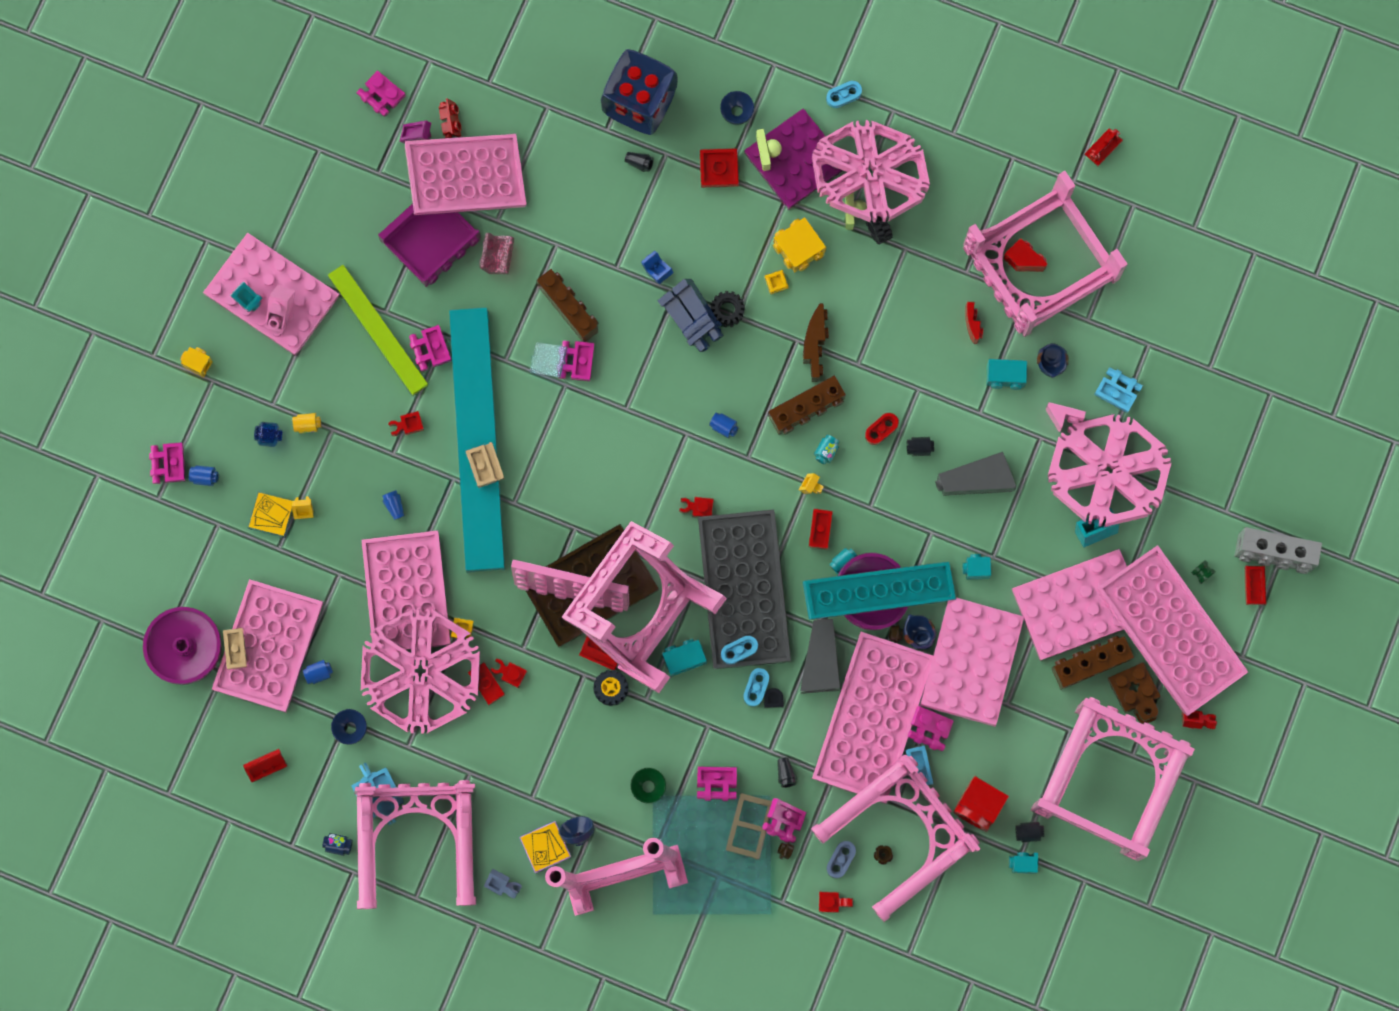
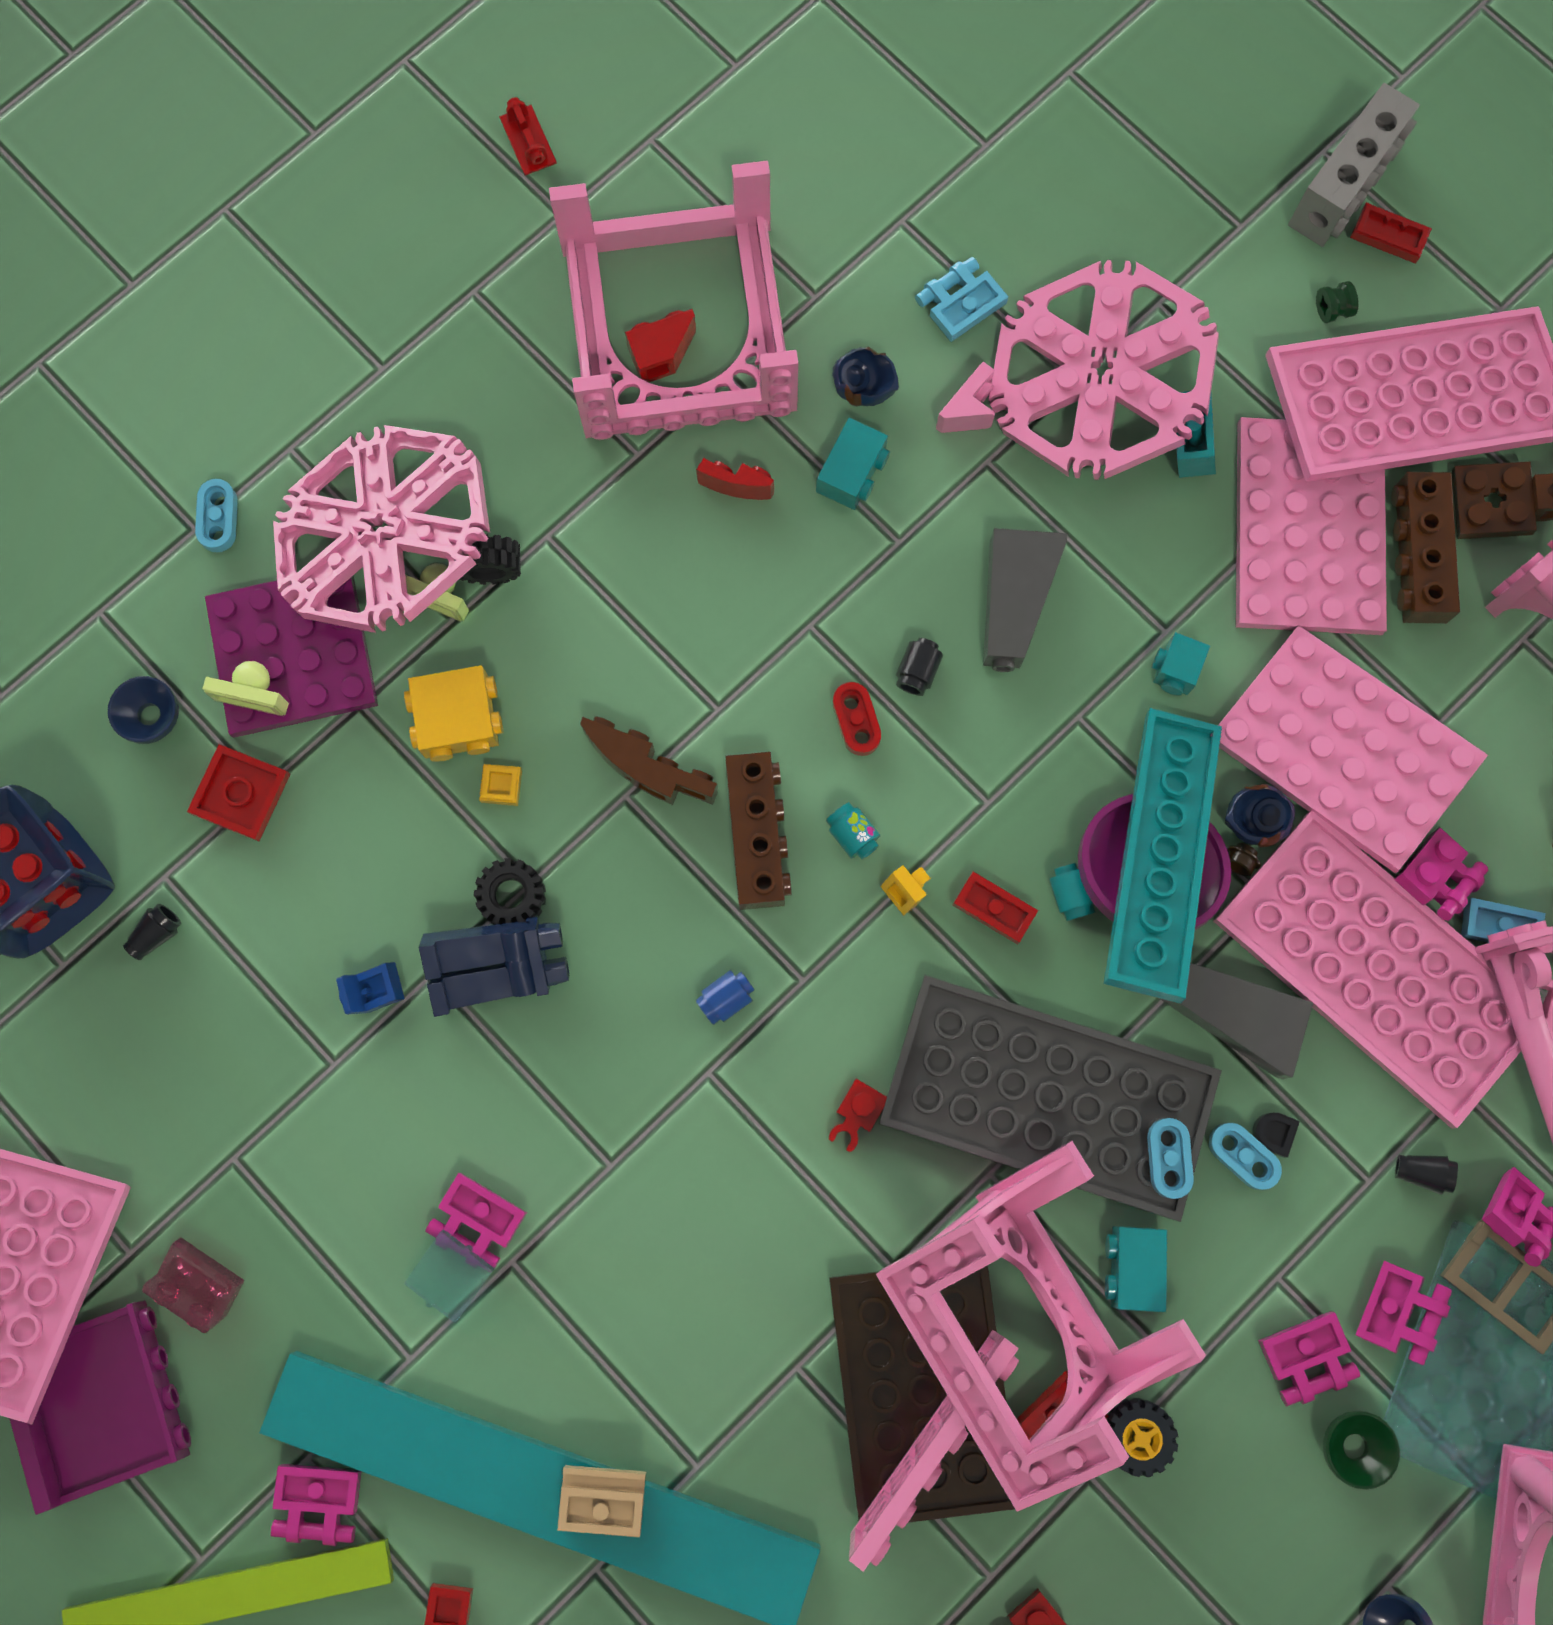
camera: 65 degrees left, 0 degrees up
reddish brown brick [536,269,599,342] -> none
none -> dark pink plate [1258,1311,1360,1407]

